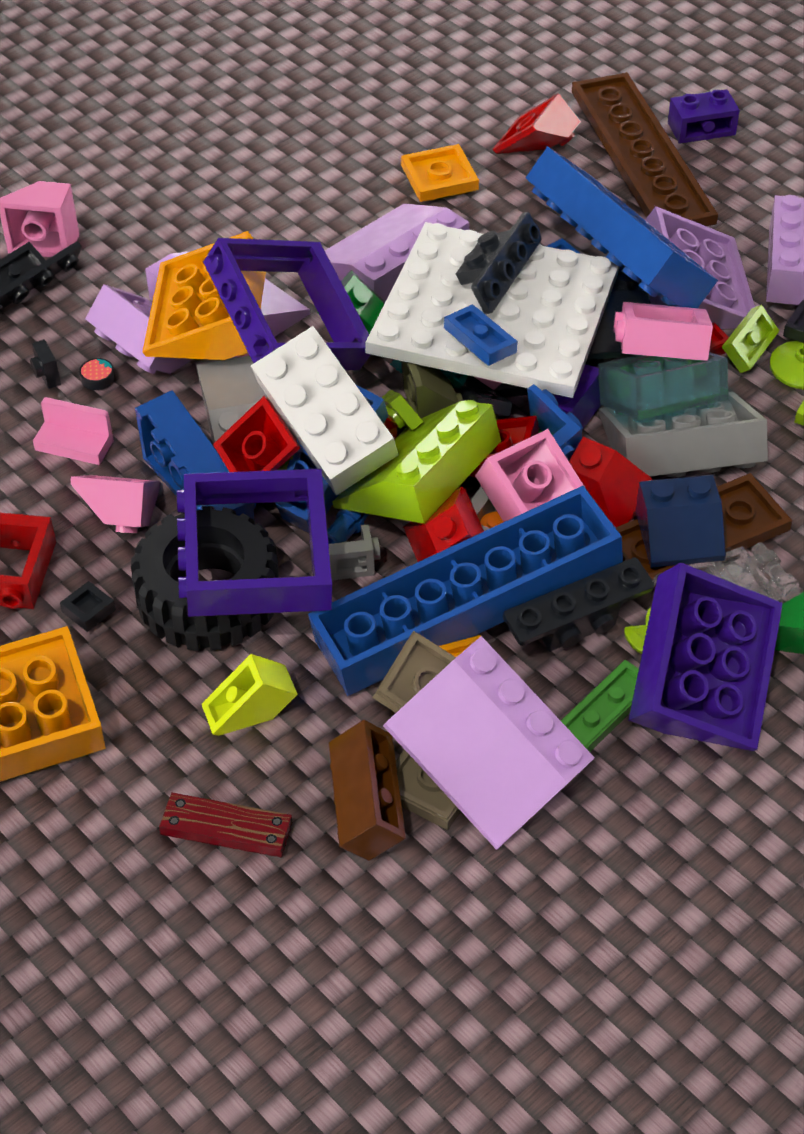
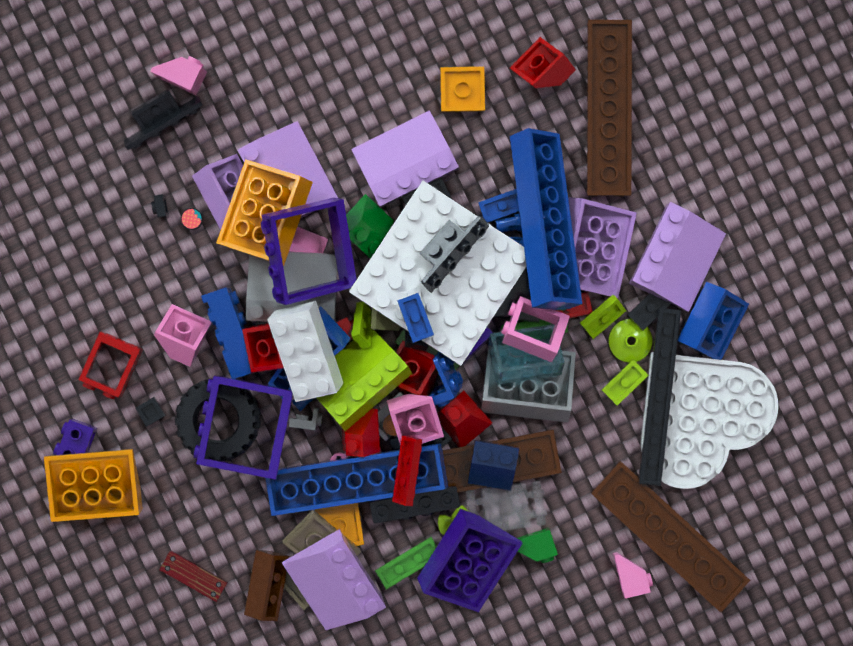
camera: 15 degrees right, 40 degrees up
bright pink panel [33,397,114,465] -> none
neon yellow slope [201,654,298,736] -> none
dark purple brick [668,89,740,144] -> none
none -> red plate [392,435,422,506]

